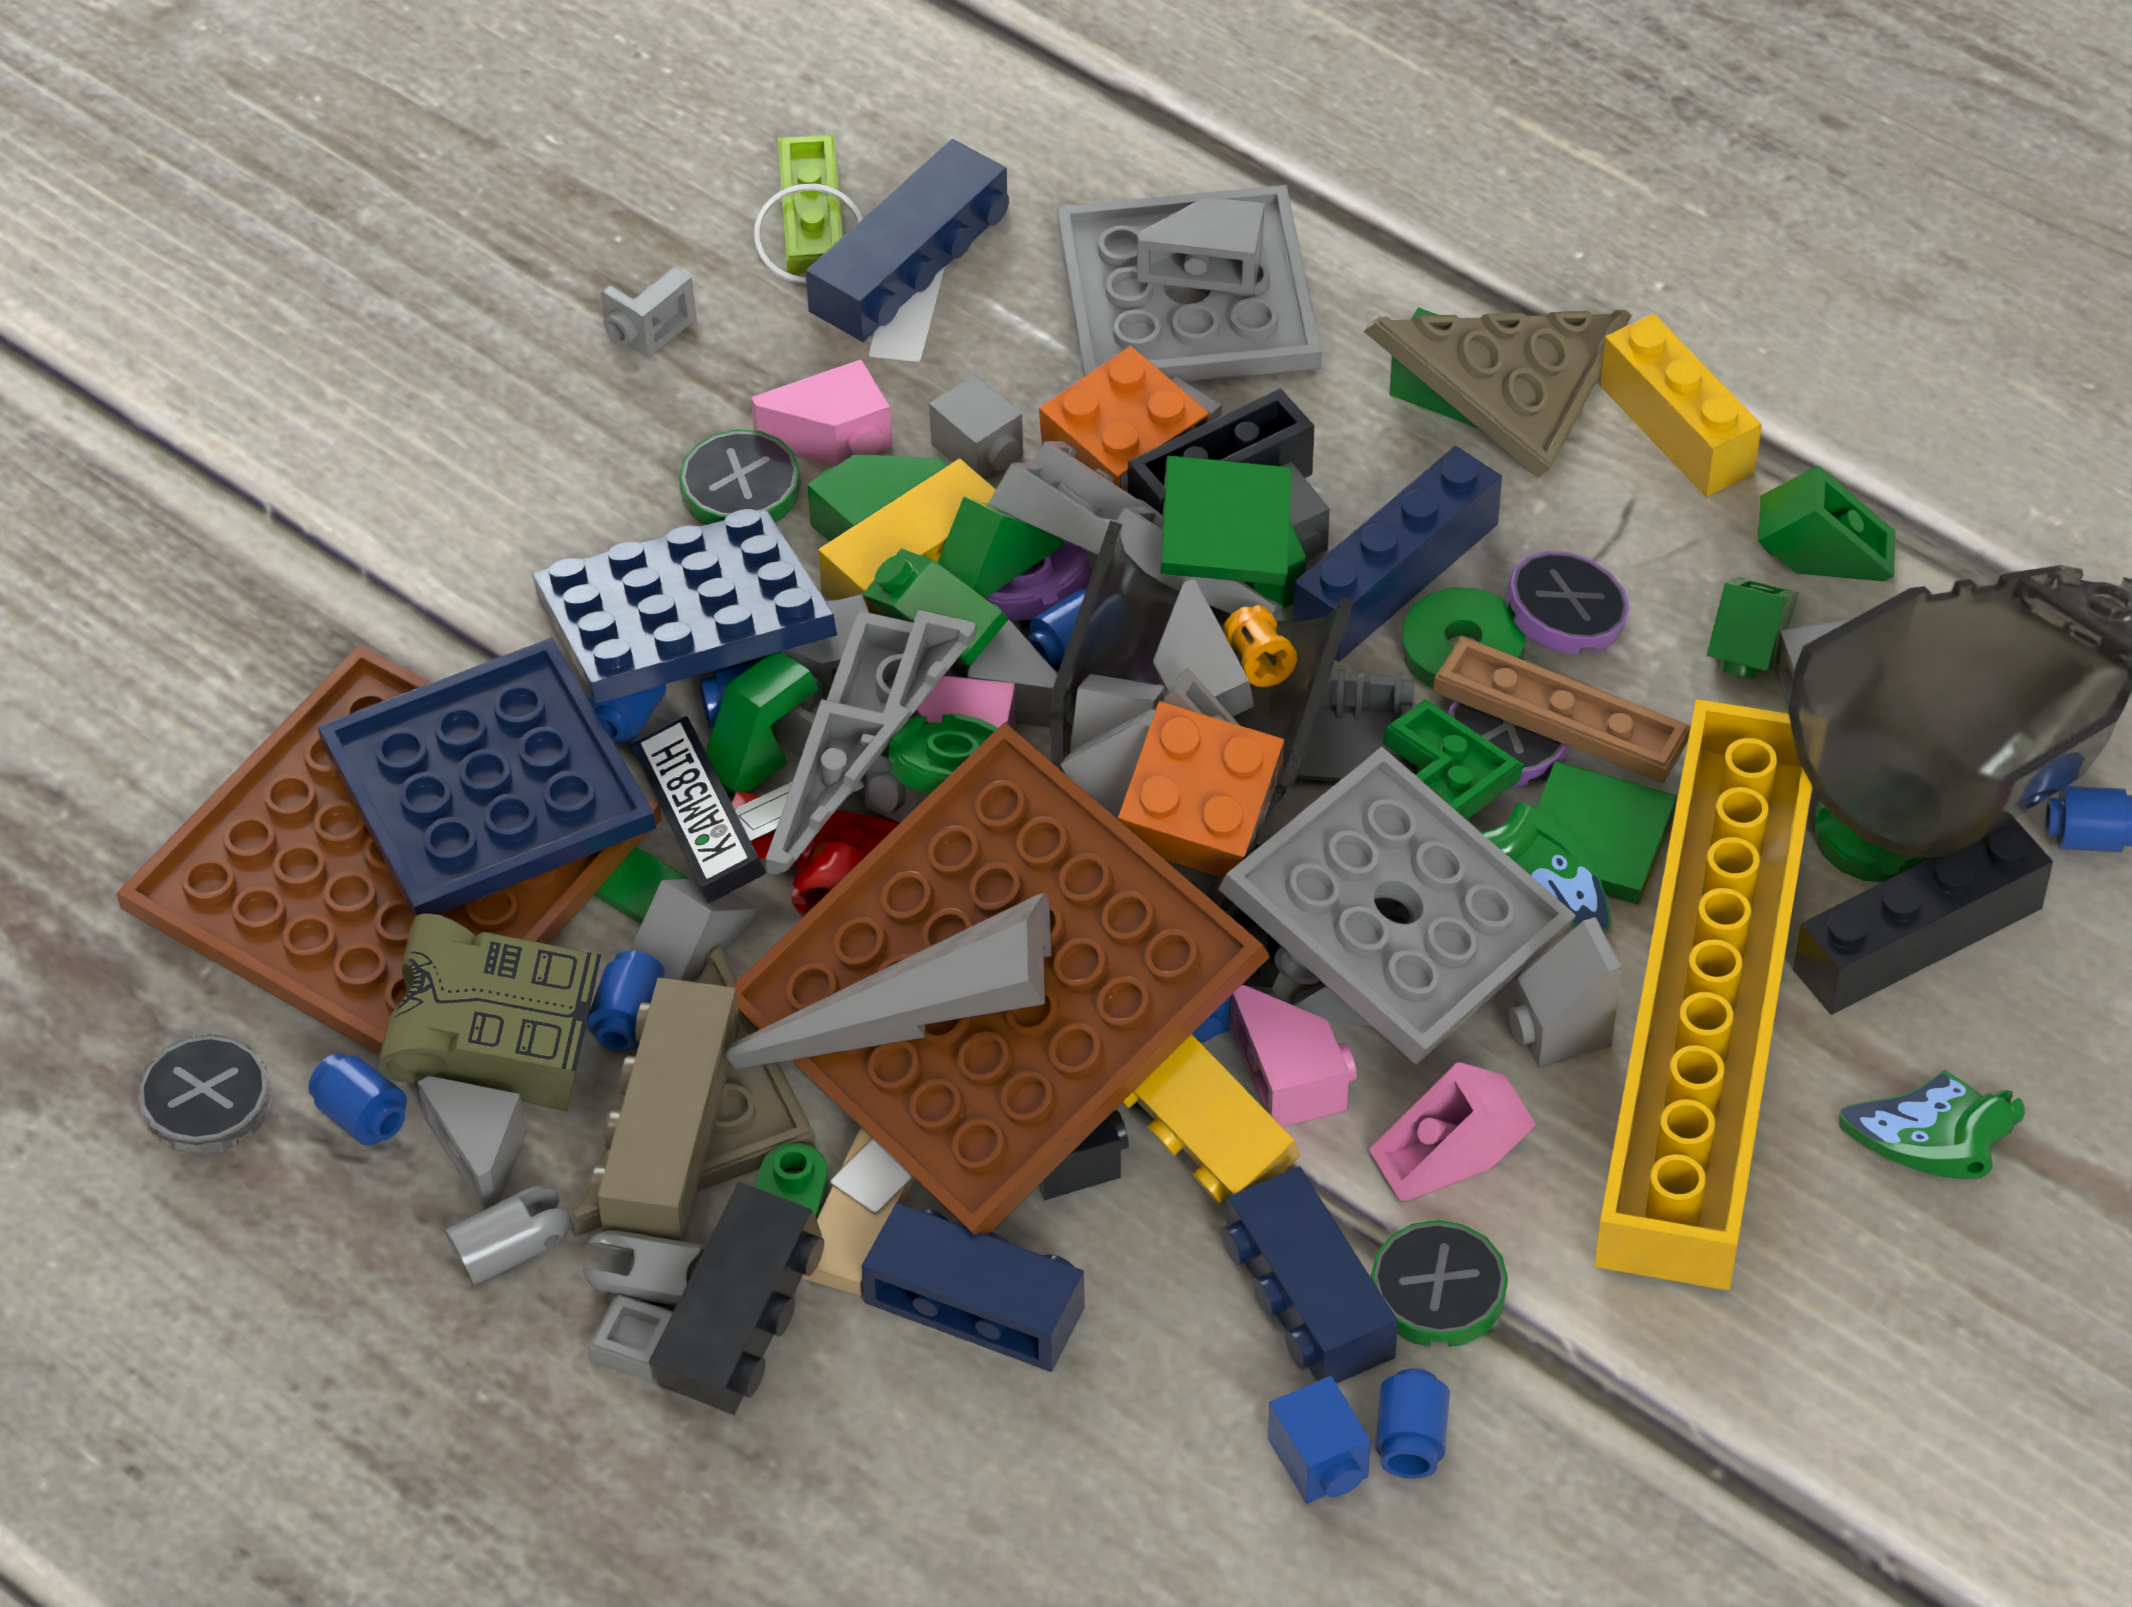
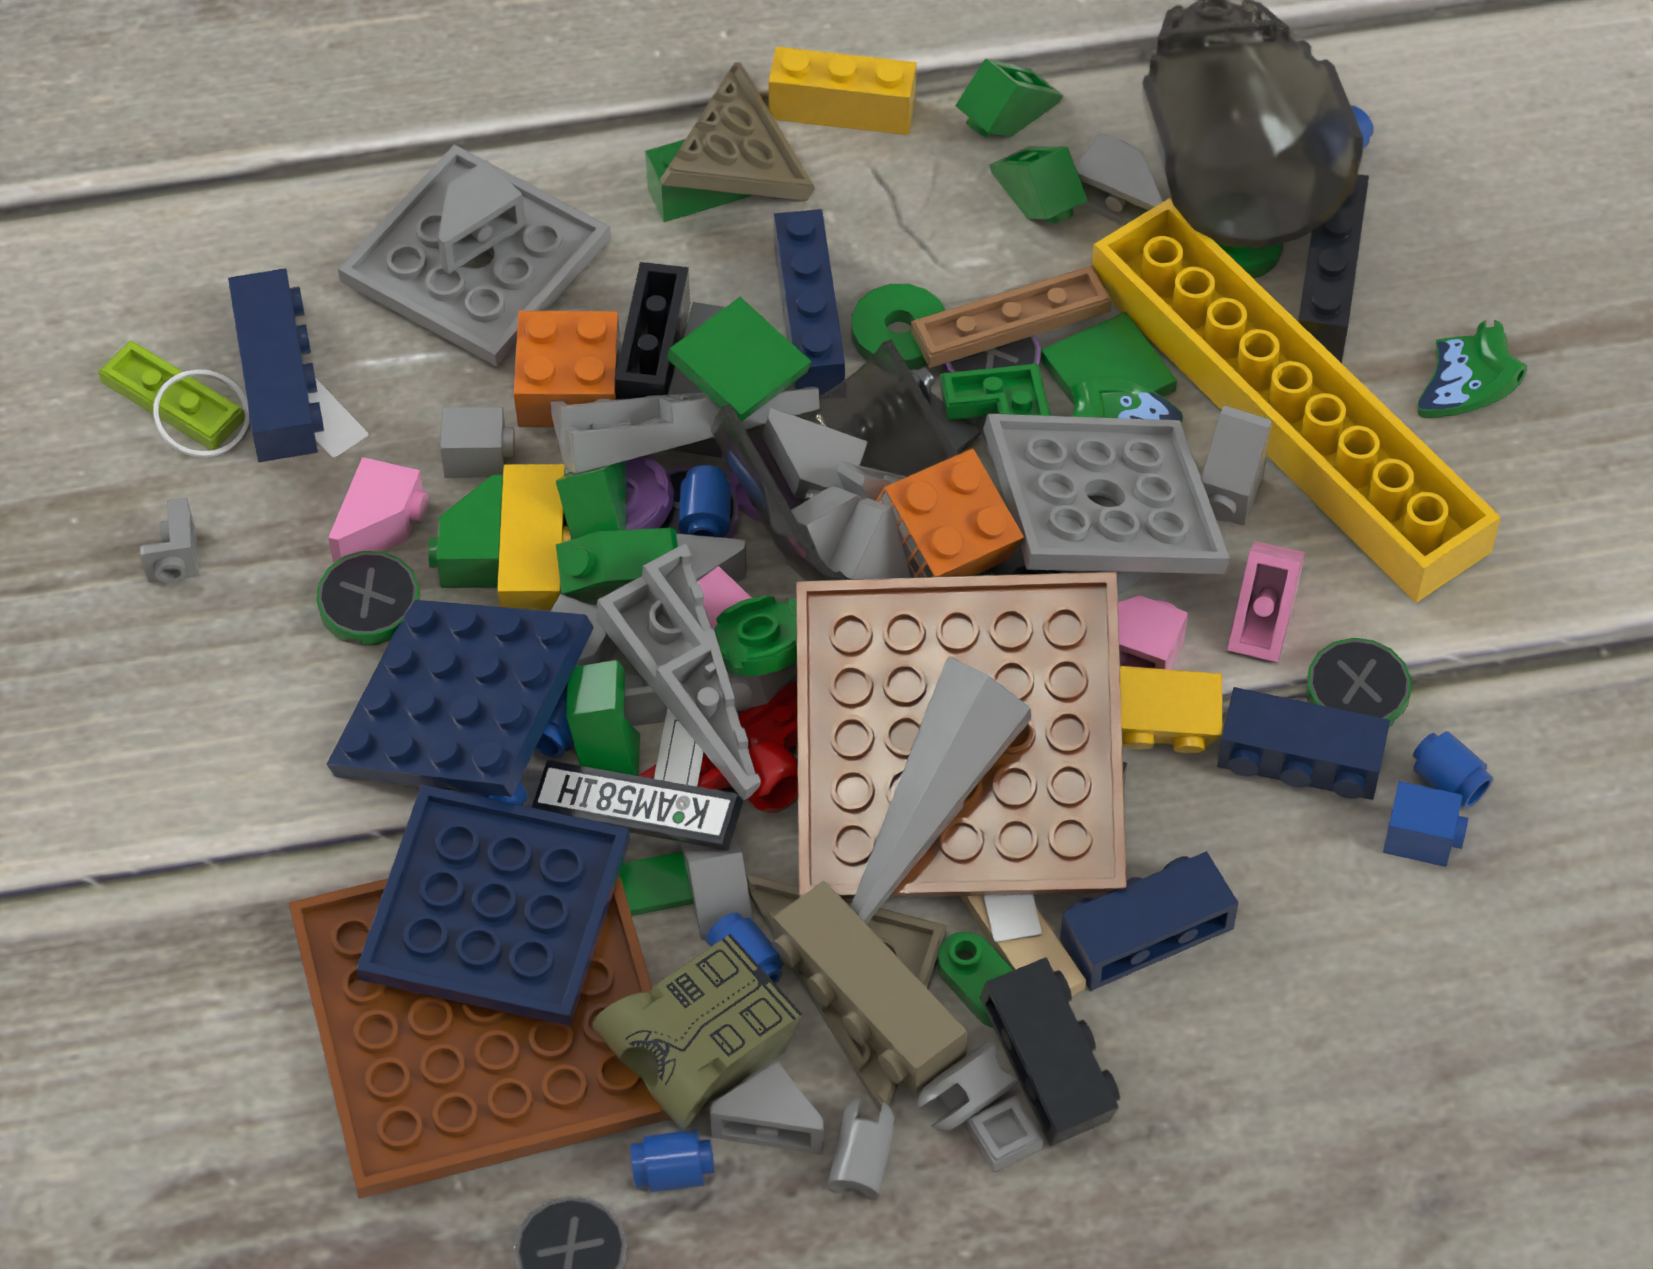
camera: 50 degrees left, 5 degrees up
light orange bush [1223,605,1297,687] -> none
tile [1504,551,1630,654] -> none

